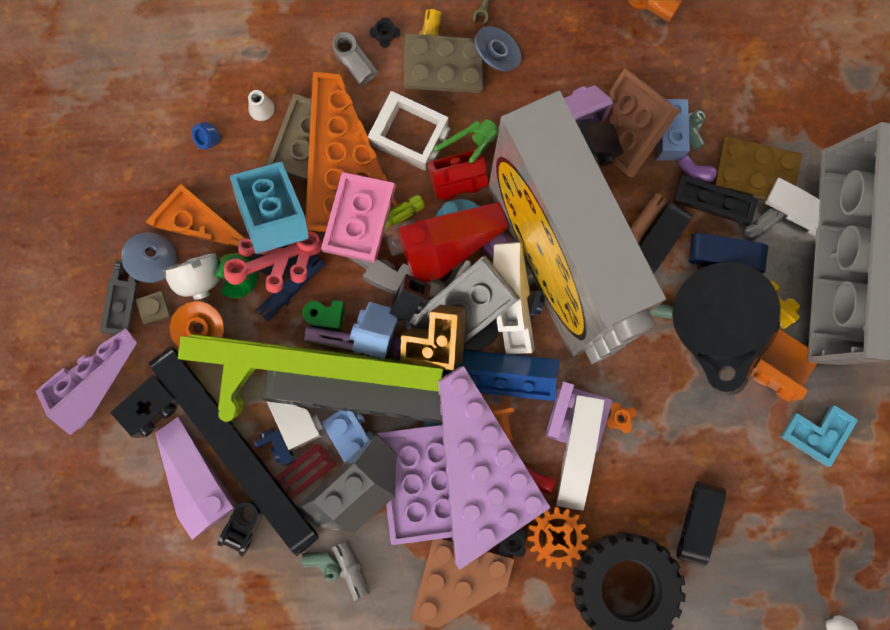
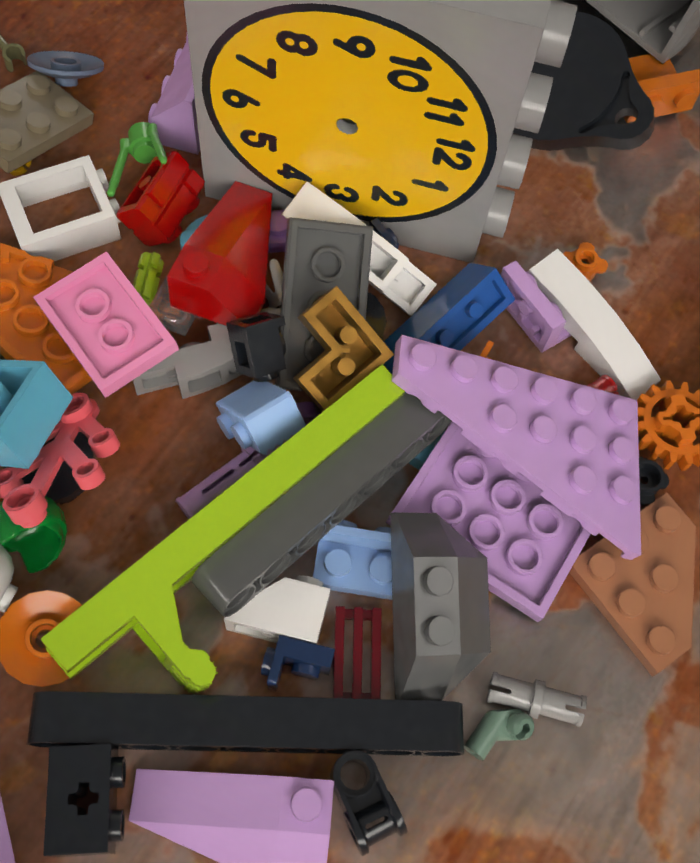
camera: 55 degrees left, 15 degrees down
dark blue pin [256,255,326,322] -> none
green leg [302,300,346,332] -> none

